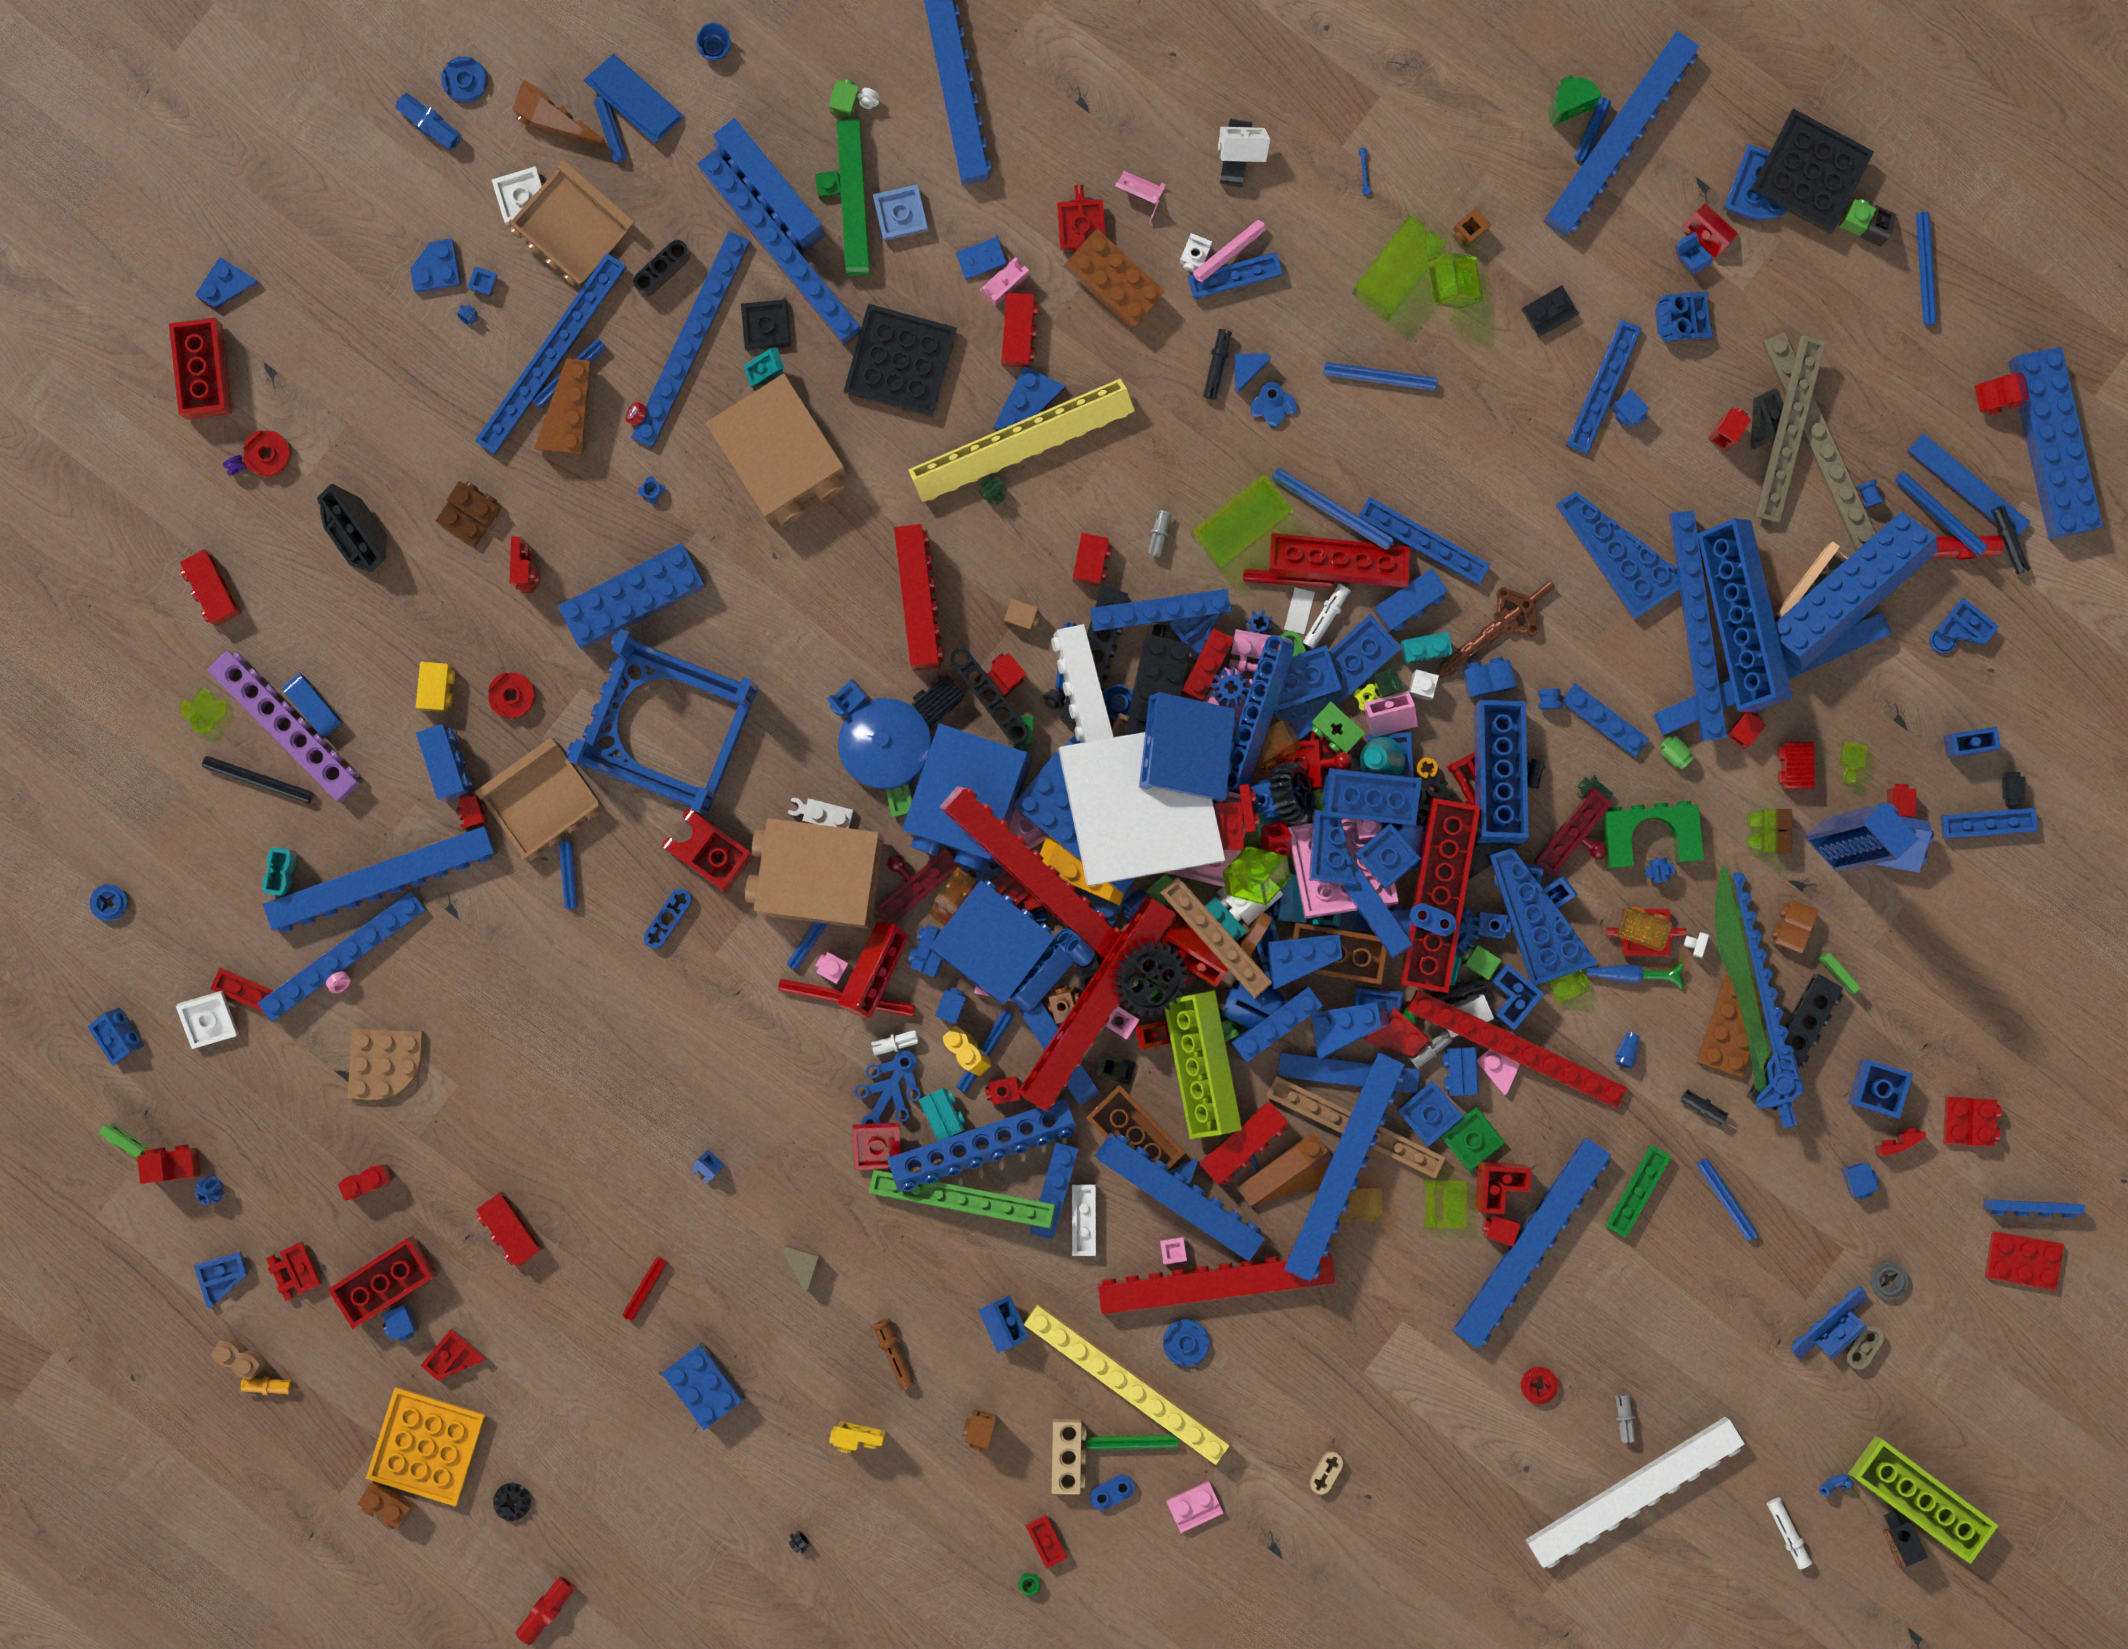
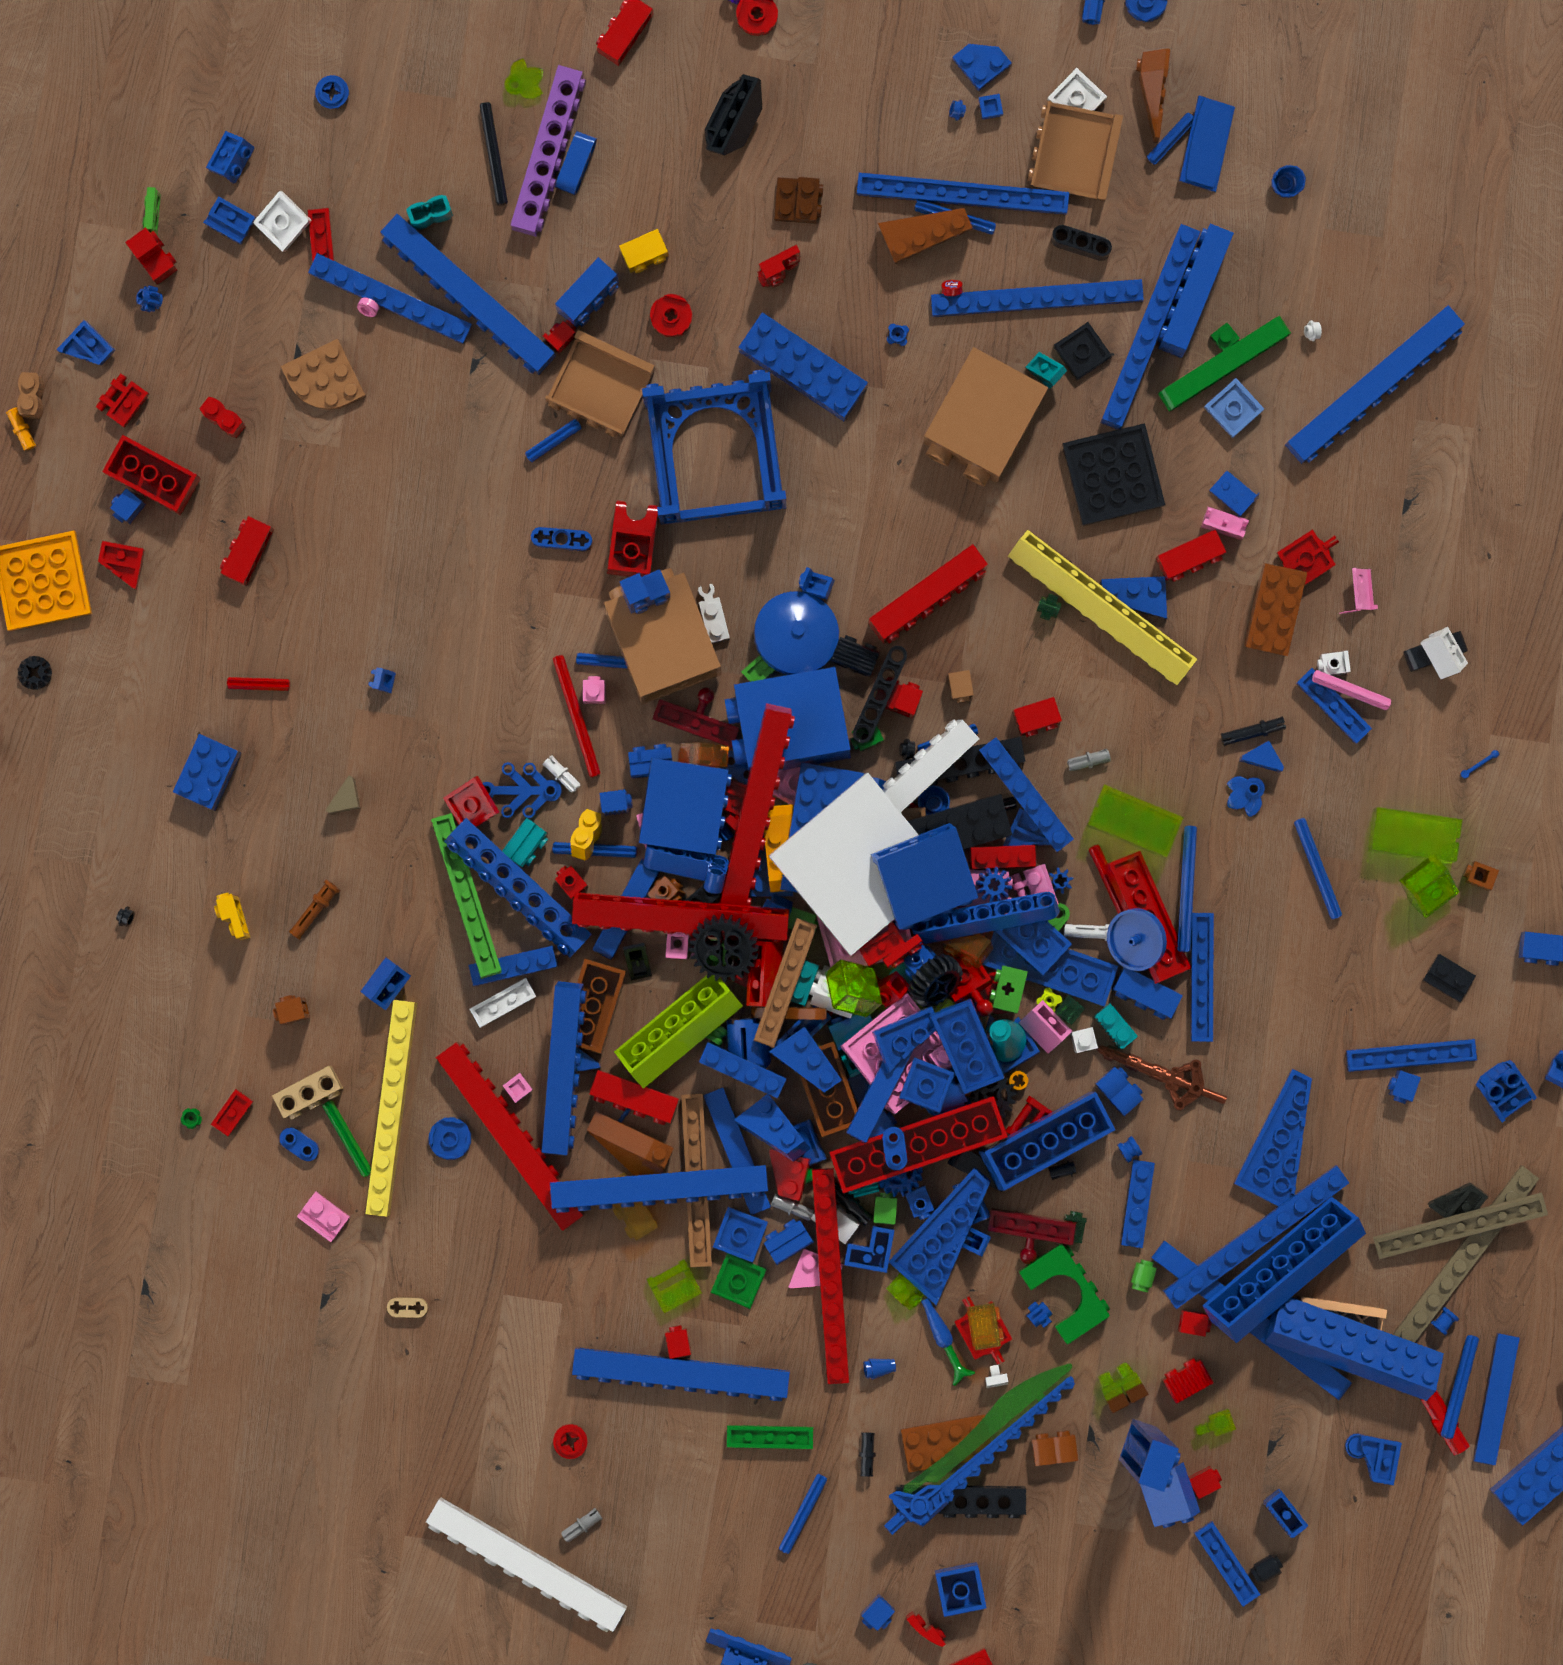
camera: 65 degrees right, 0 degrees up
bright green brick [829,79,860,119] -> none
red brick [837,921,910,1019] -> none
red slope [1135,1020,1171,1050] -> none
white sticker [1284,587,1315,634] -> none
red brick [1475,1161,1532,1214] -> none
red brick [1708,407,1752,451] -> none
bright green tile [1818,953,1860,994] -> none
black pin [1991,505,2031,574] -> none
none -> blue plate [203,196,256,245]
none -> blue brick [619,569,671,614]
none -> blue piece [1107,908,1167,971]

